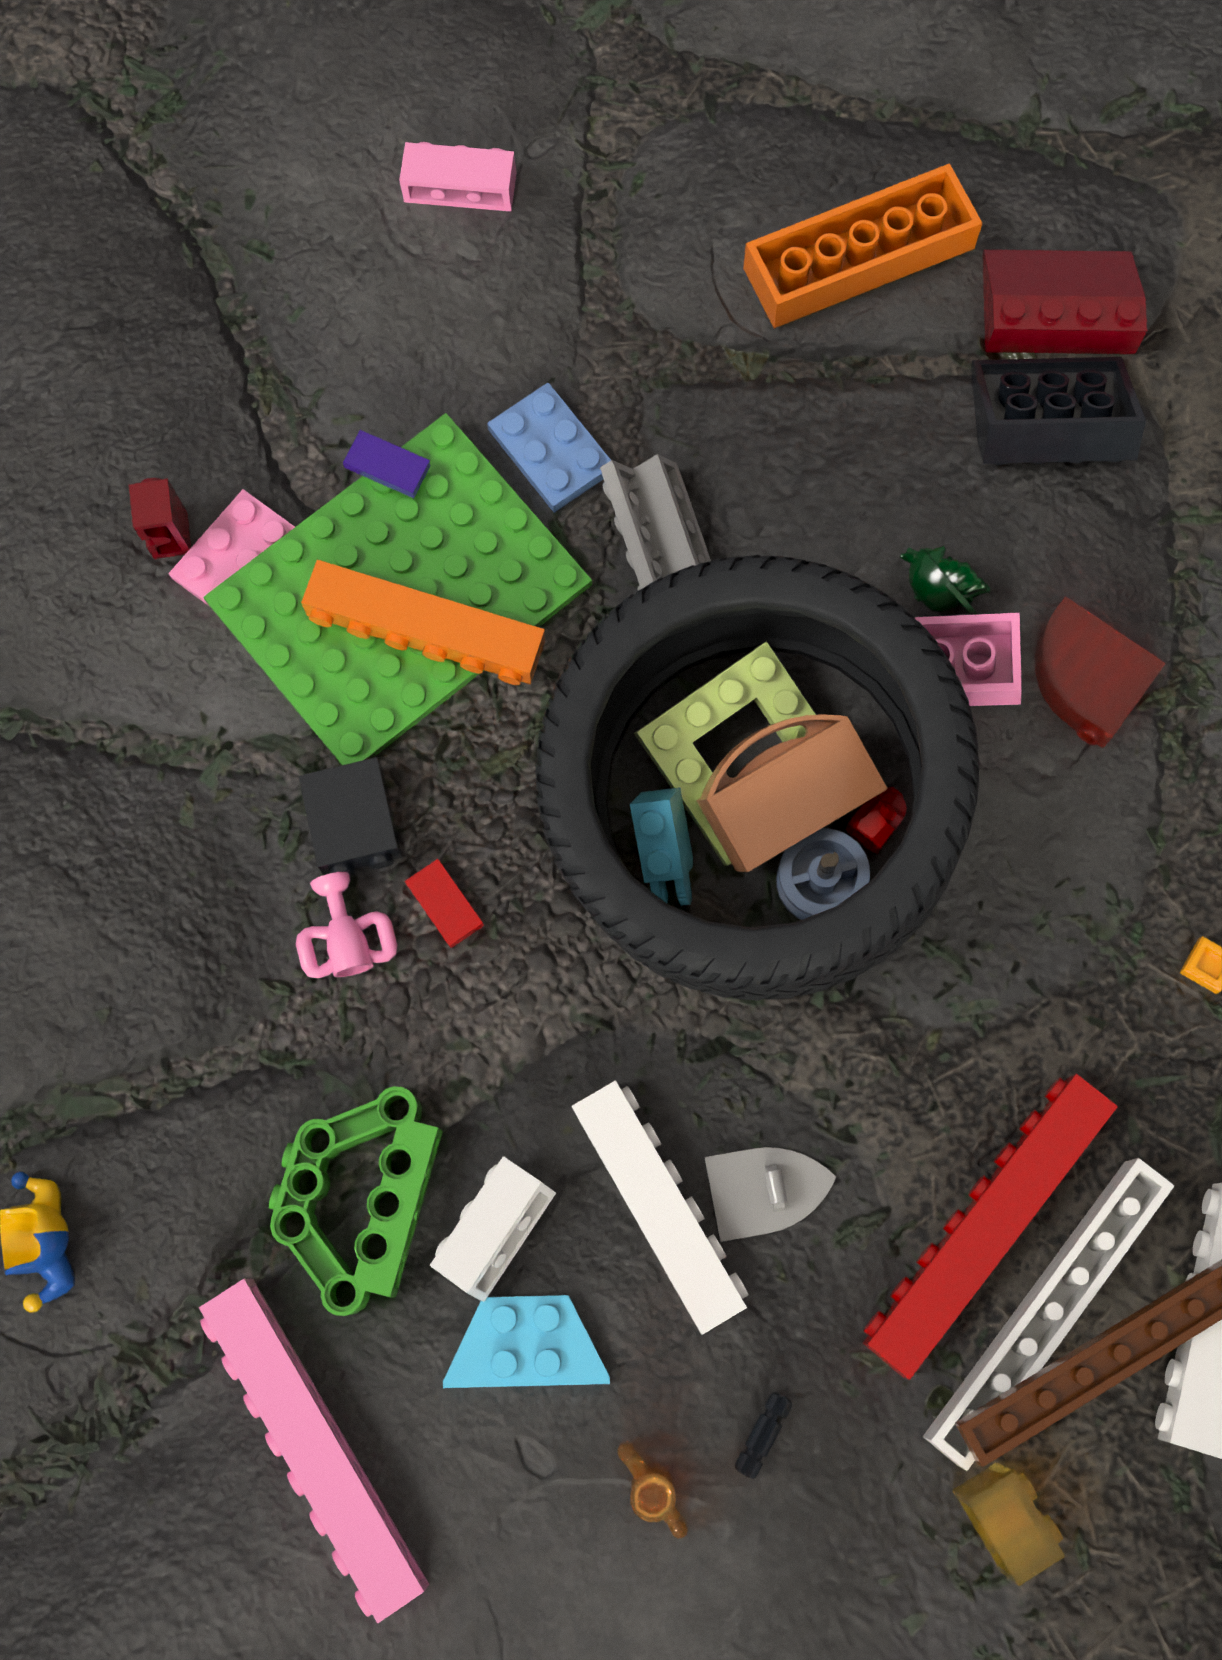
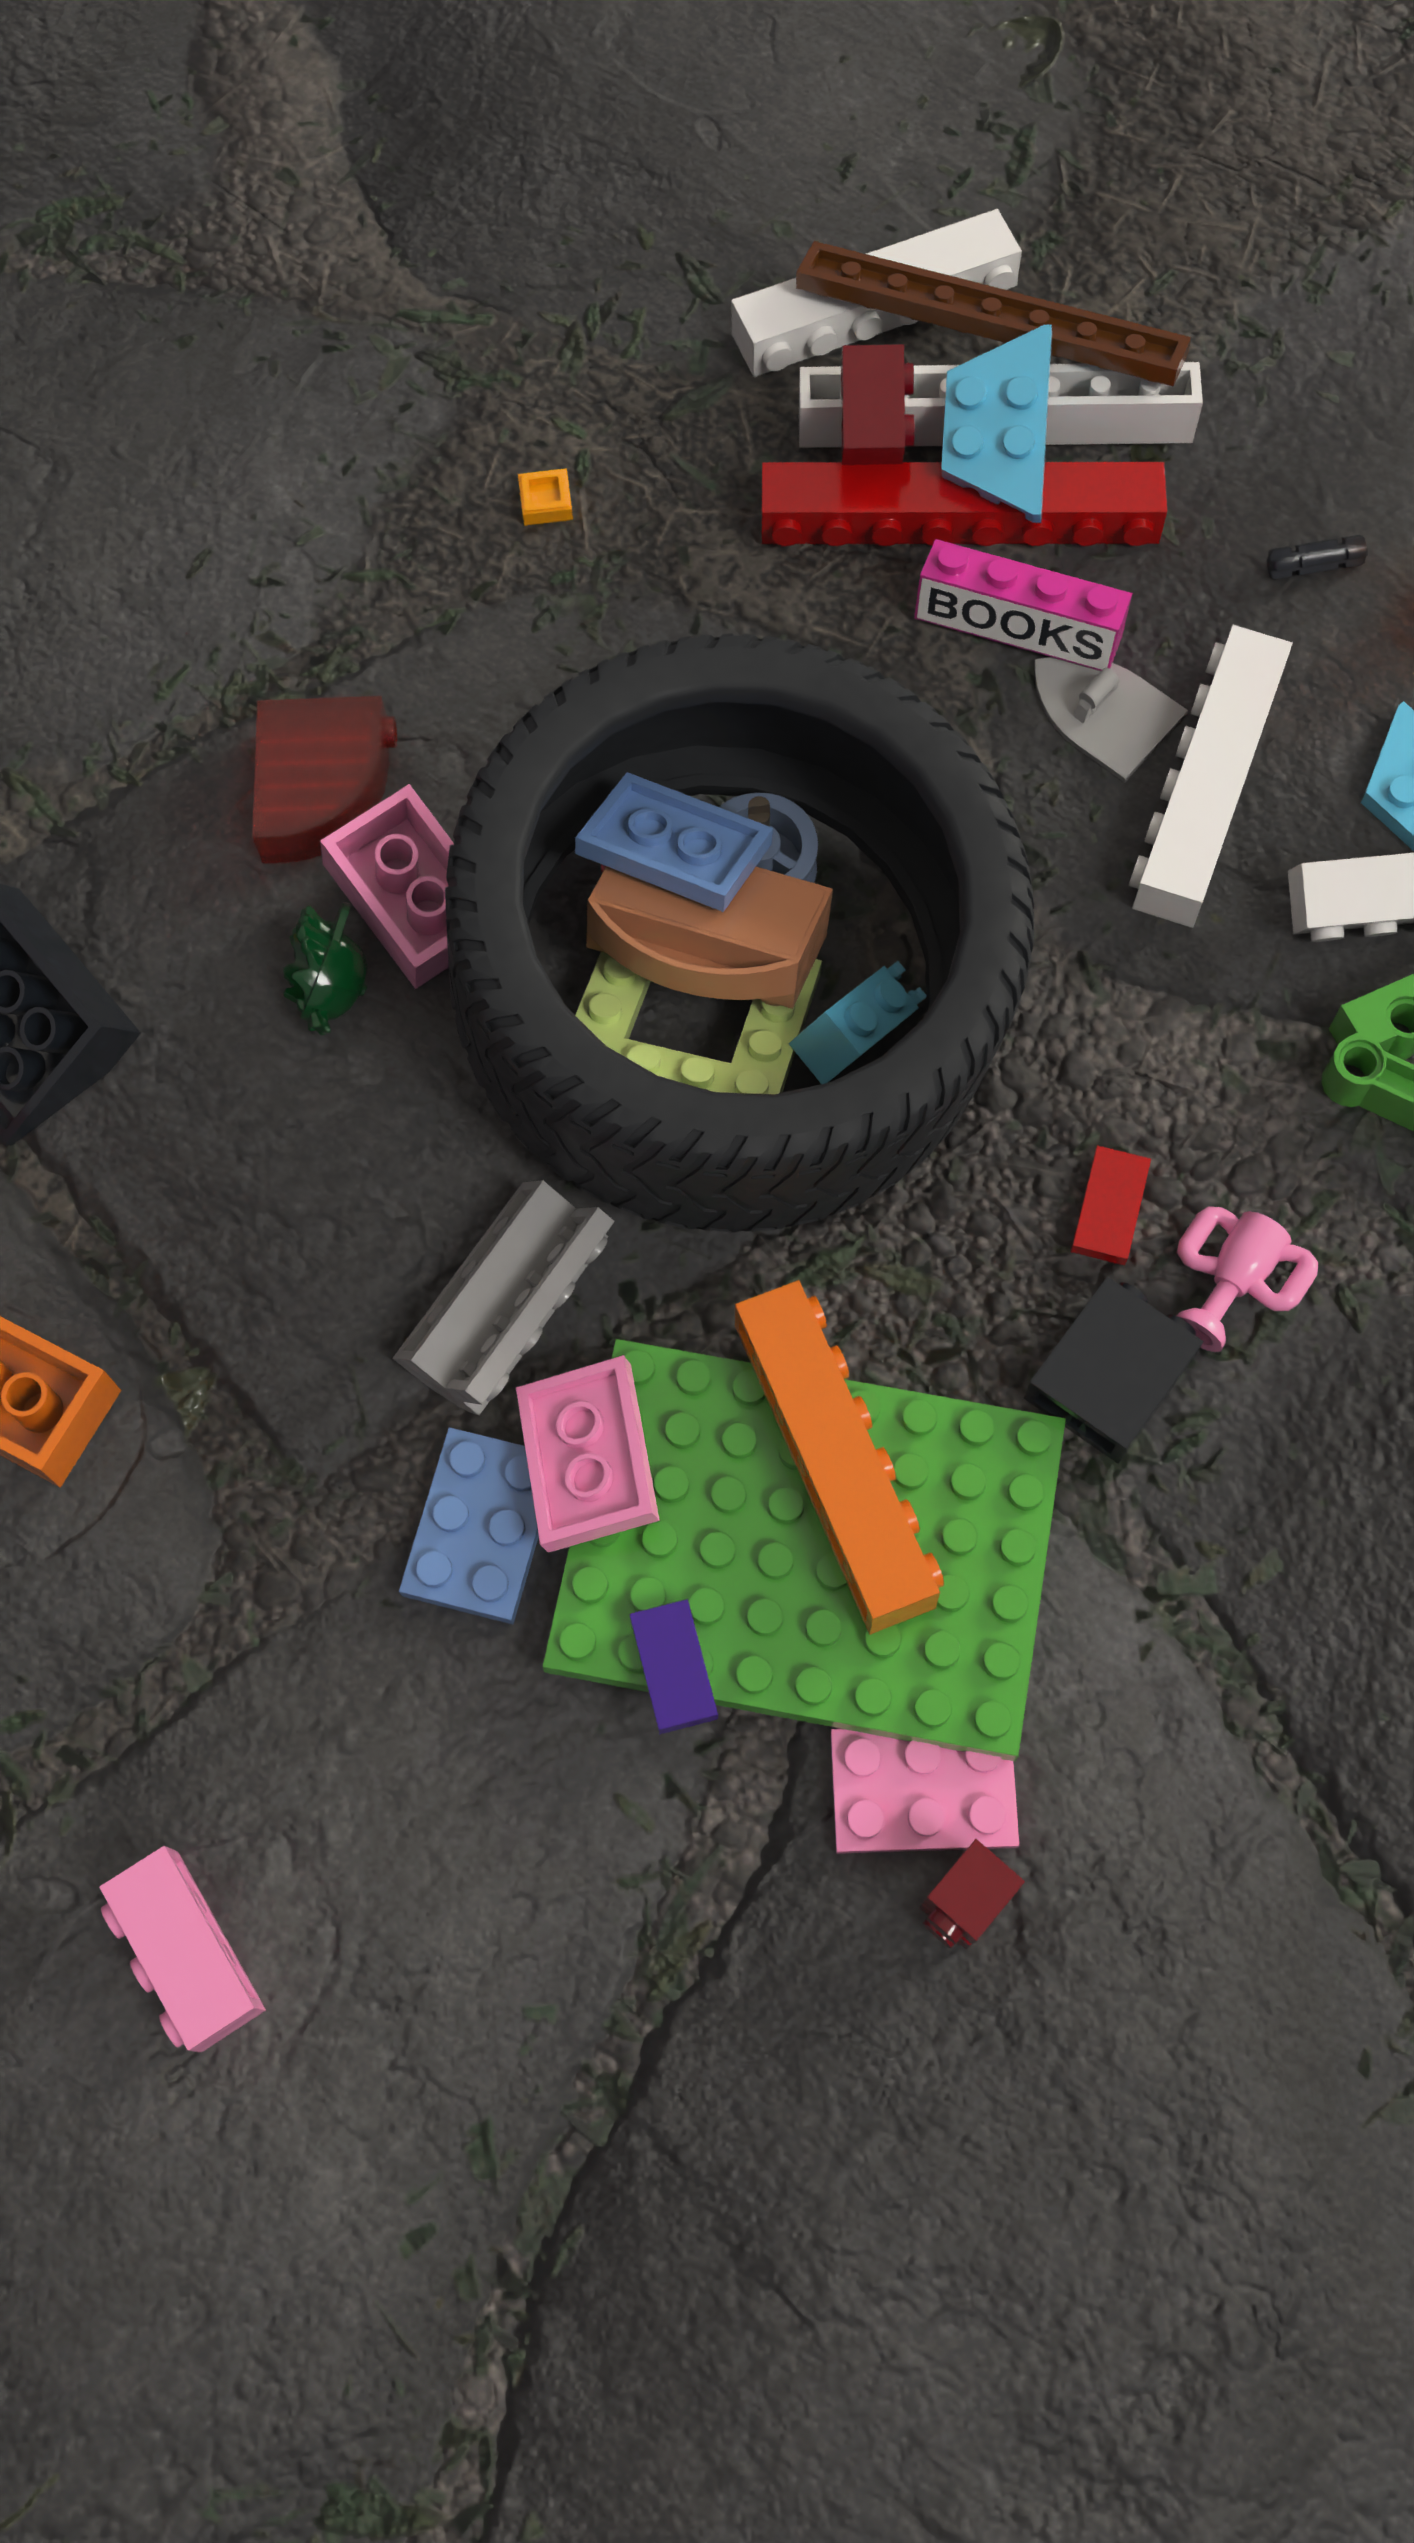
camera: 130 degrees left, 5 degrees down
clear yellow brick [952,1462,1065,1586] -> none
none -> bright pink plate [516,1355,660,1553]
none -> medium blue plate [575,772,773,912]
none -> dark red brick [841,344,914,465]
none -> brick [914,539,1133,671]
none -> medium azure wing [941,325,1052,523]

